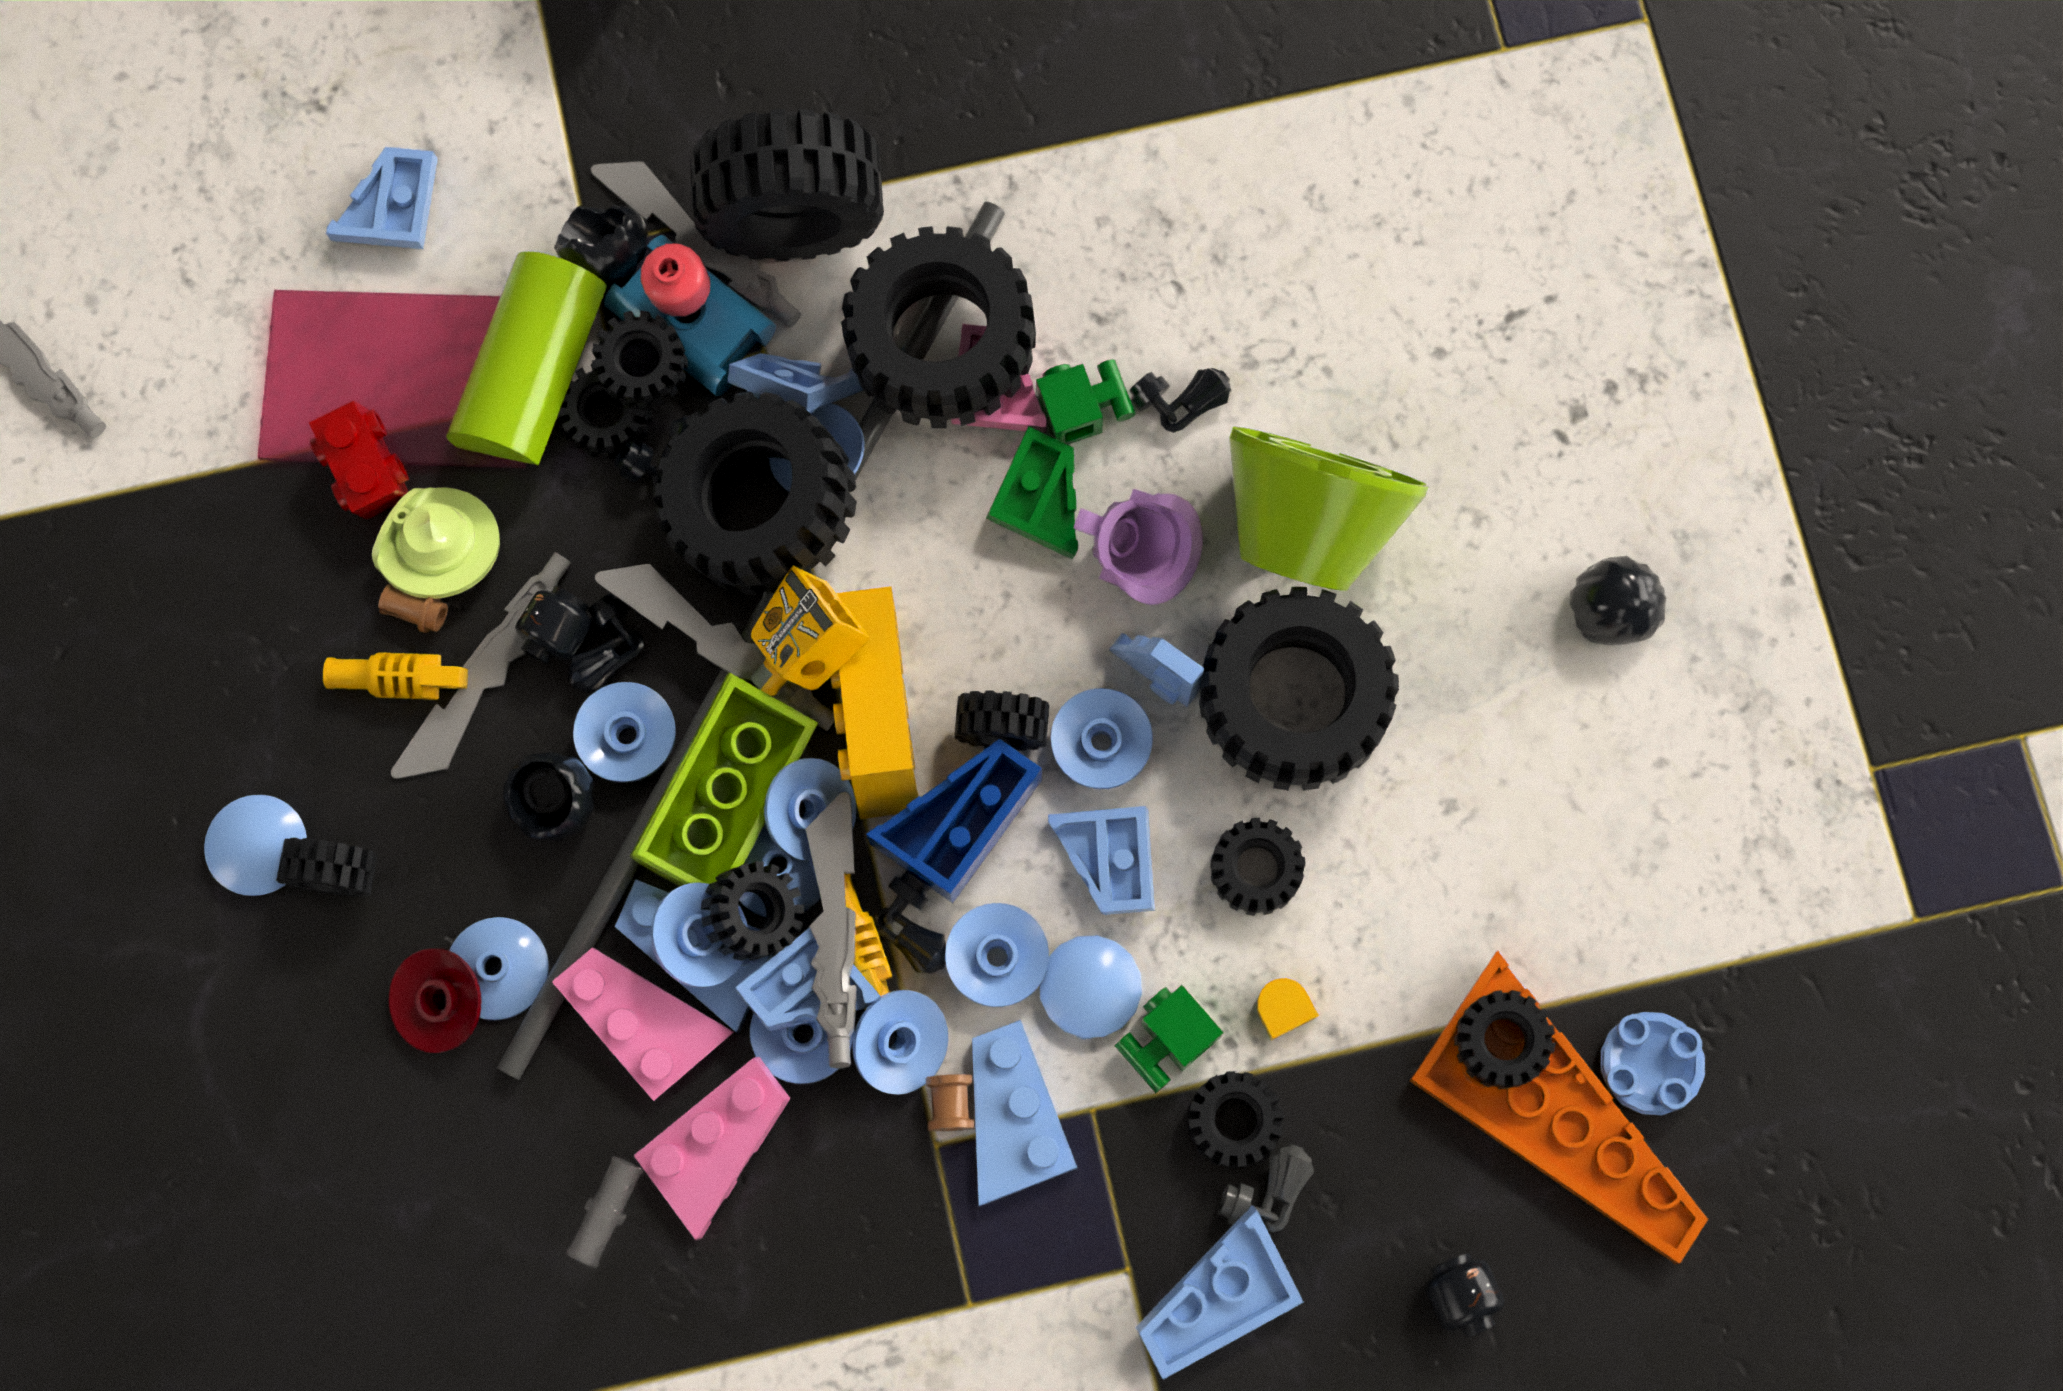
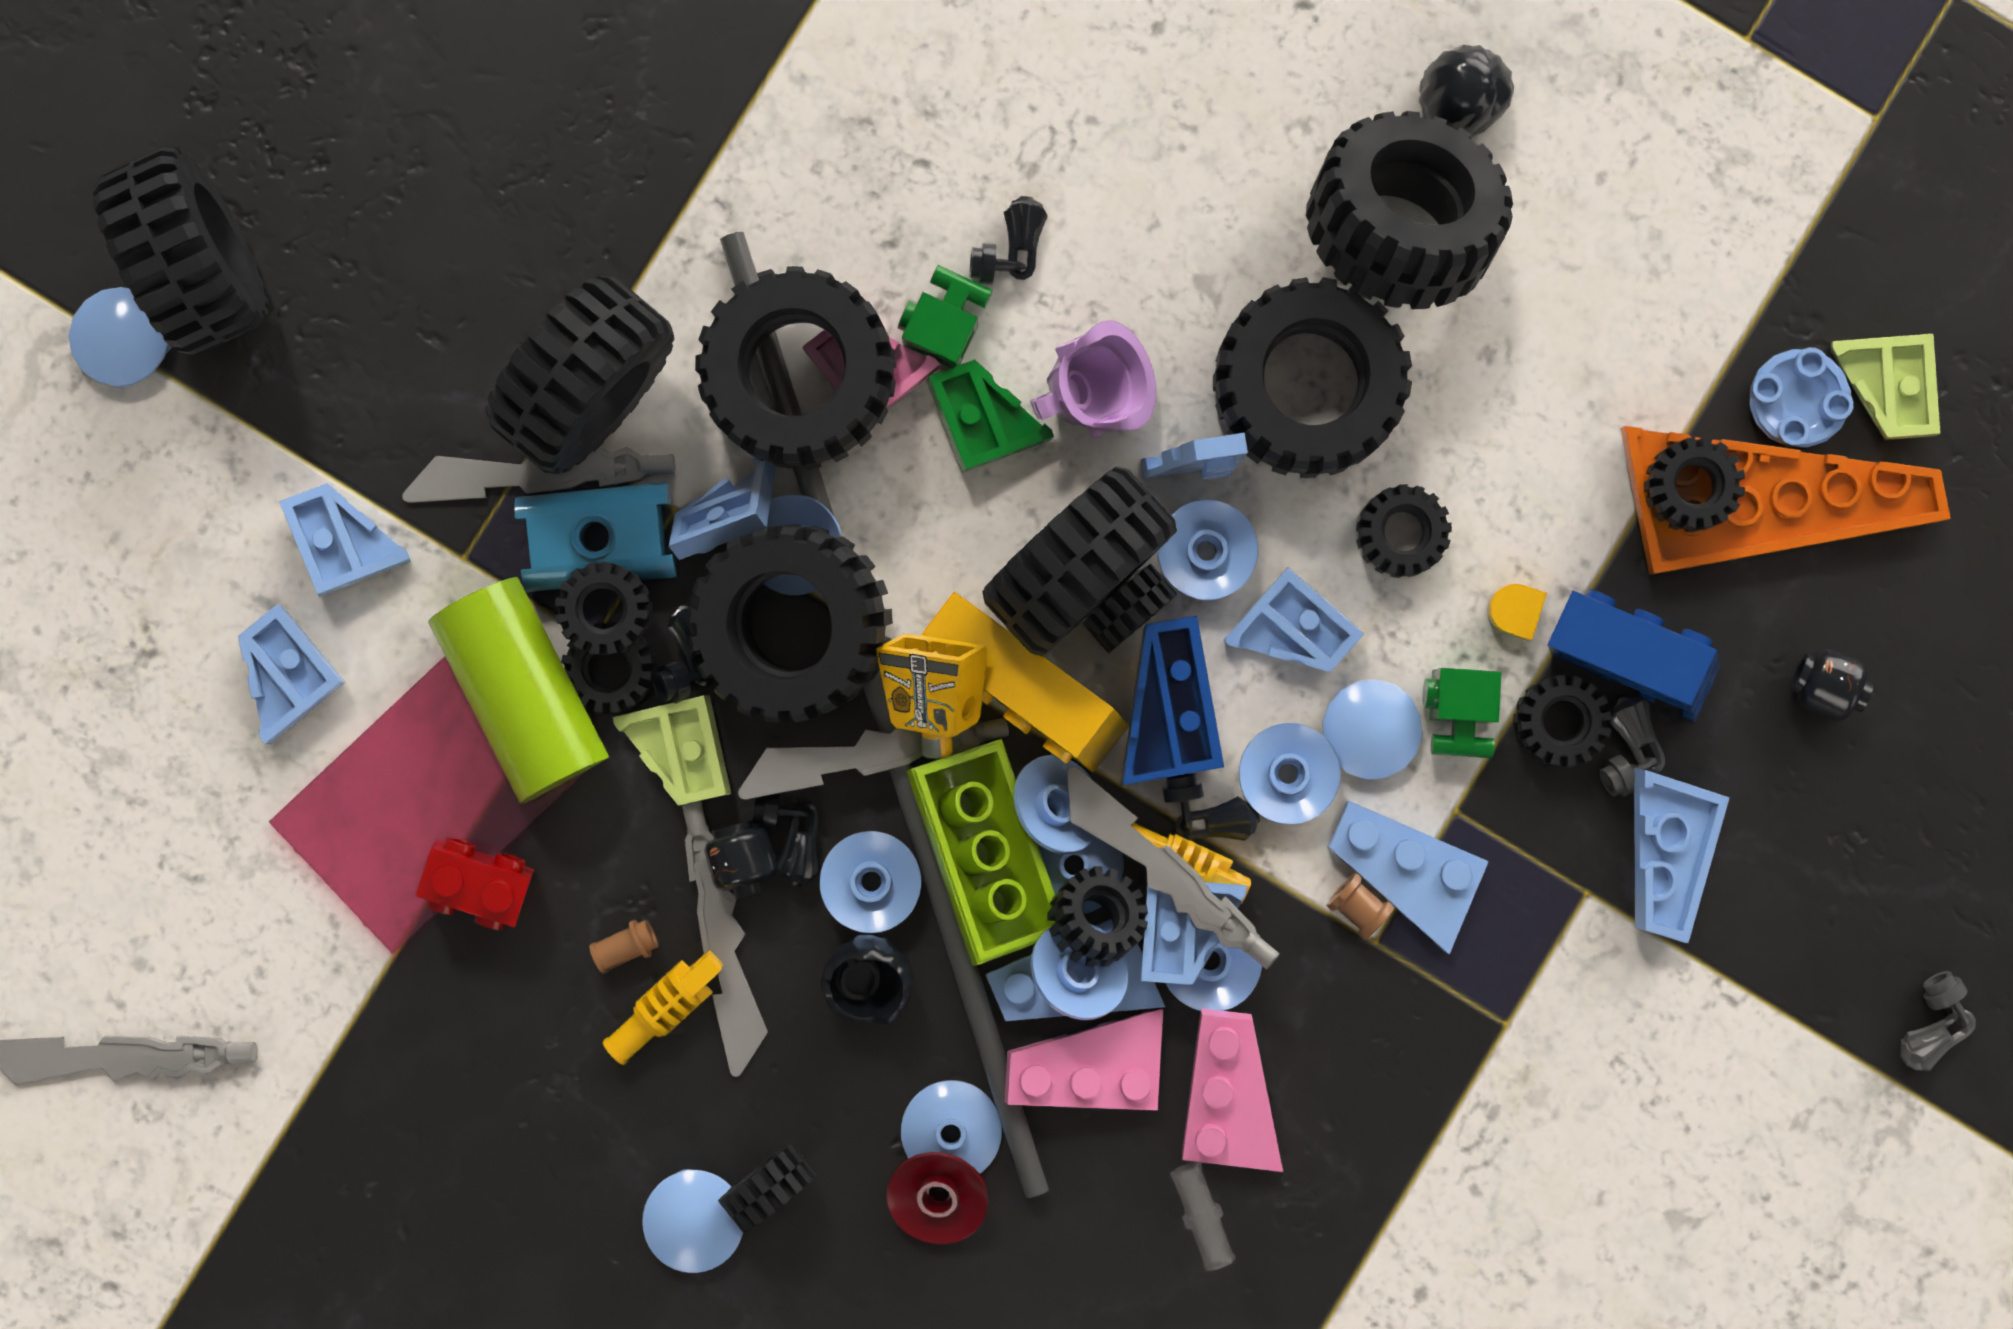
camera: 50 degrees left, 10 degrees up
yellowish green hat [372,487,500,599] -> none
black hair [554,205,648,286] -> none
coral head [640,243,711,317] -> none
light blue dish [853,990,948,1094] -> none
lime cone [1229,426,1429,591] -> none
none -> light blue wing [279,483,411,597]
none -> yellowish green wing [613,695,731,806]
none -> black tyre [982,466,1177,656]
none -> black tyre [1305,111,1513,310]
none -> blue wedge [1547,589,1720,722]
none -> yellowish green wing [1830,334,1940,440]

